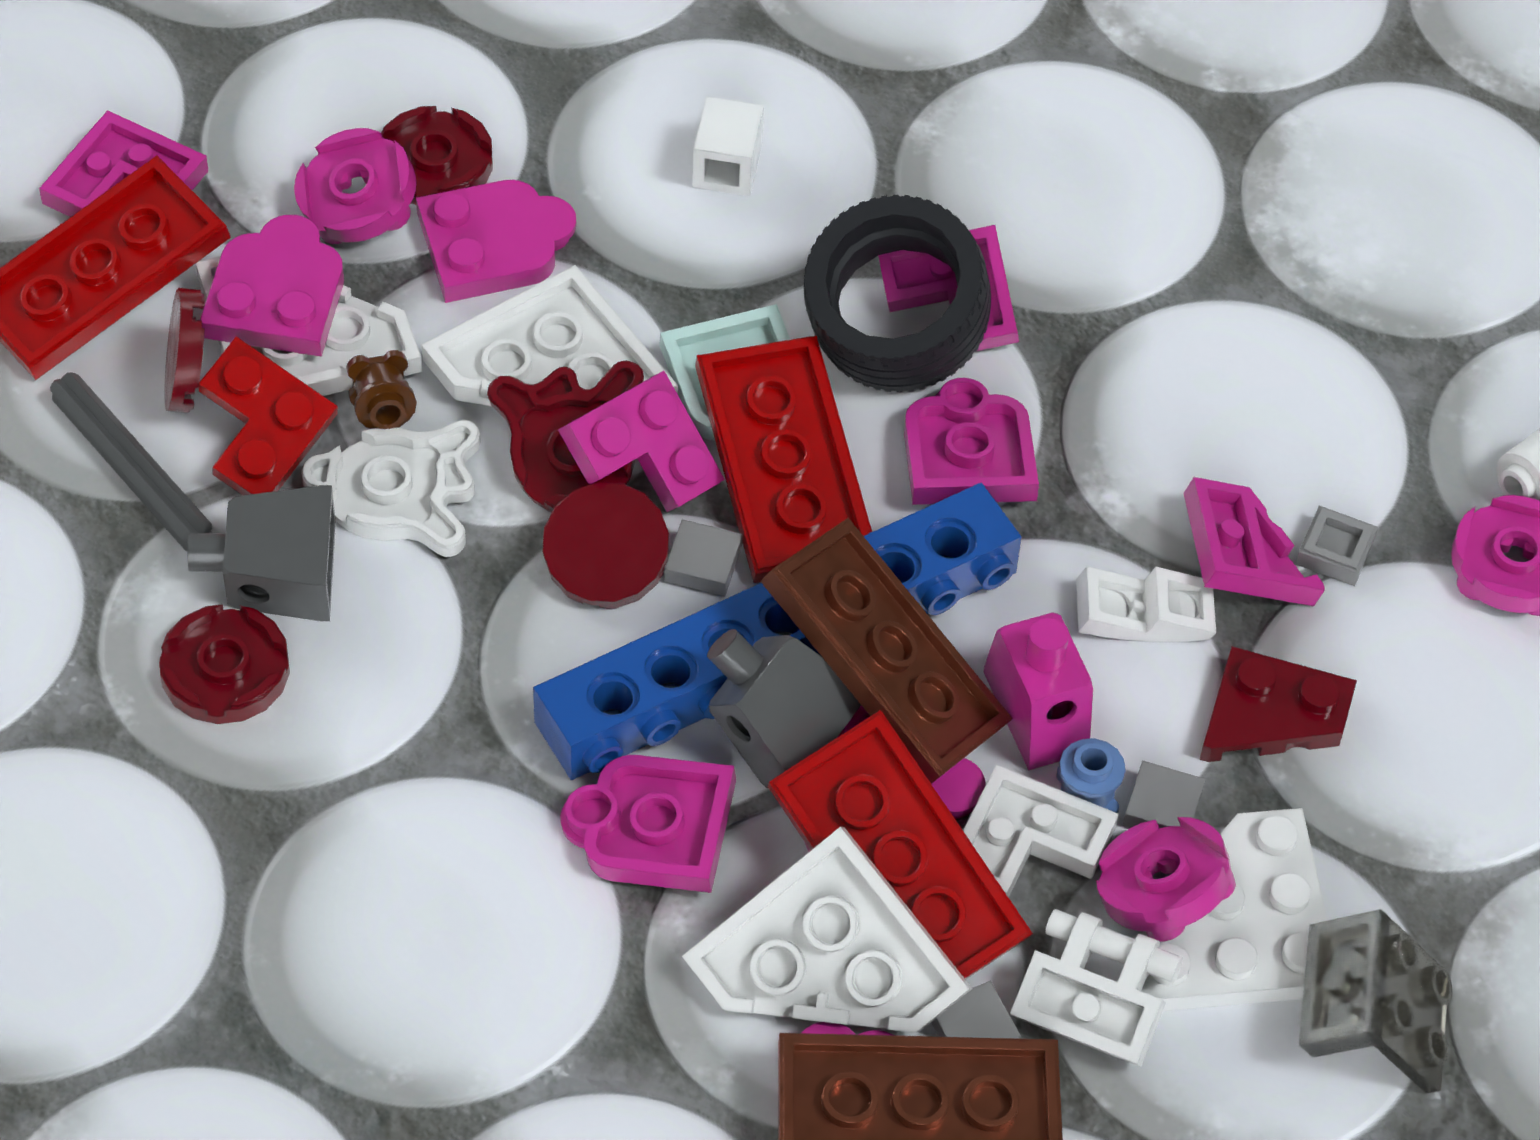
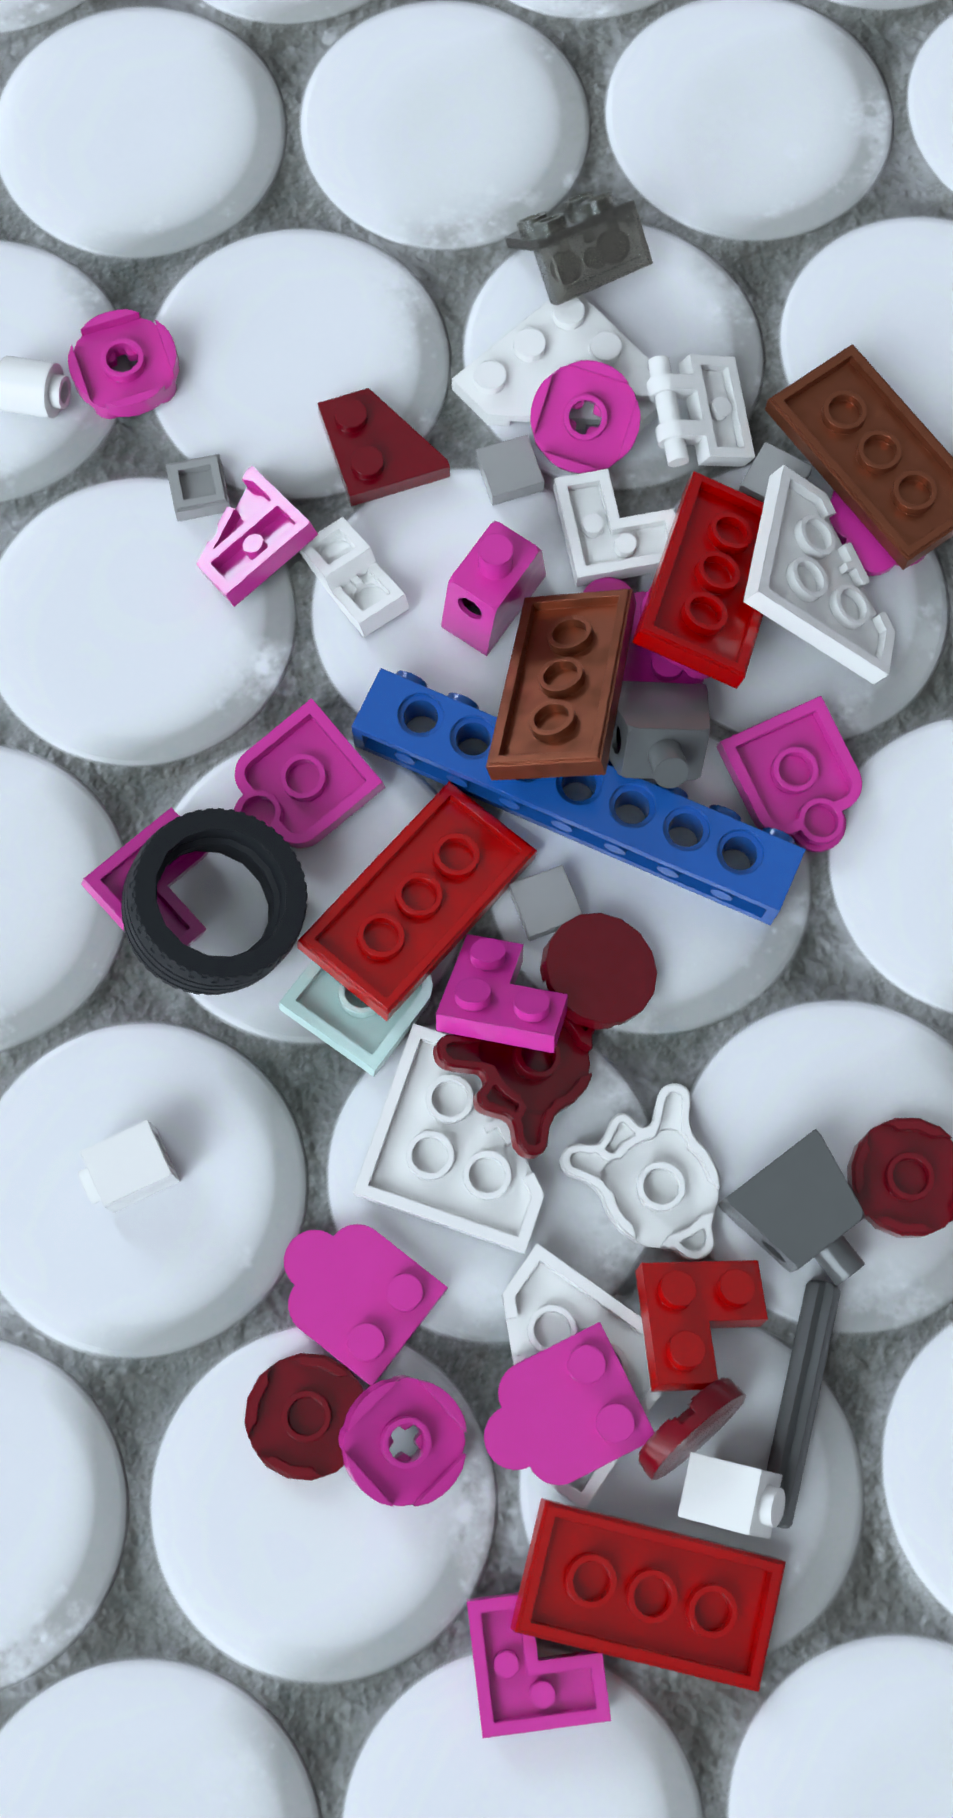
camera: 125 degrees left, 20 degrees up
reddish brown brick [346,350,417,429] -> none
medium blue brick [1056,738,1126,813] -> none
none -> white brick [678,1452,785,1539]

